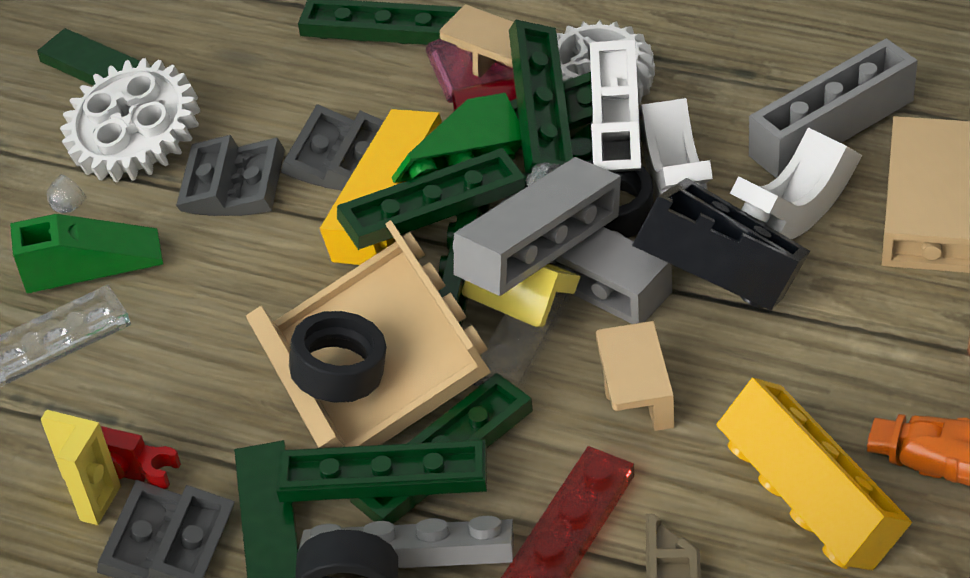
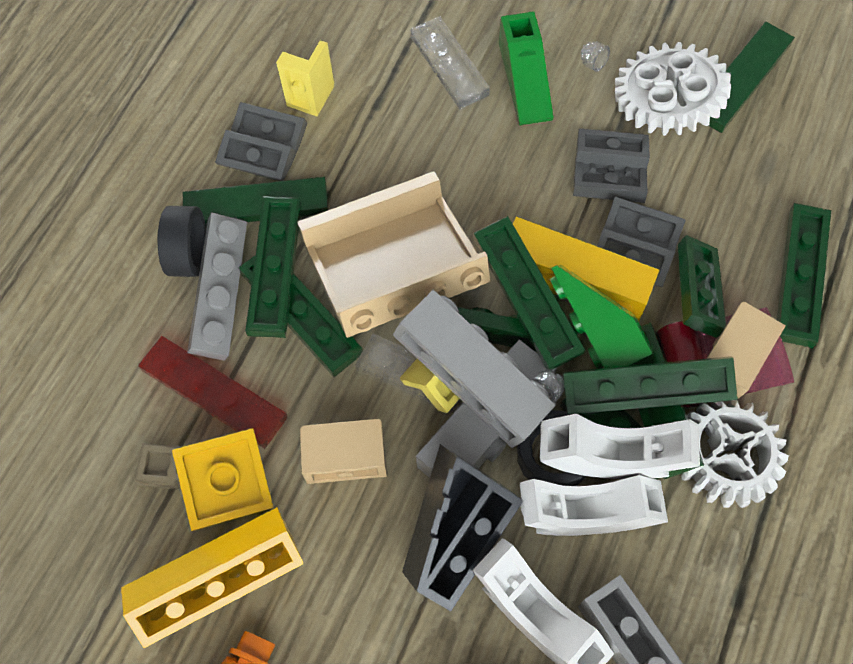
camera: 90 degrees right, 20 degrees up
red plate [101,426,181,489] -> none
black tyre [289,311,387,403] -> none
none -> yellow plate [172,428,274,531]
none -> dark green plate [678,235,726,338]

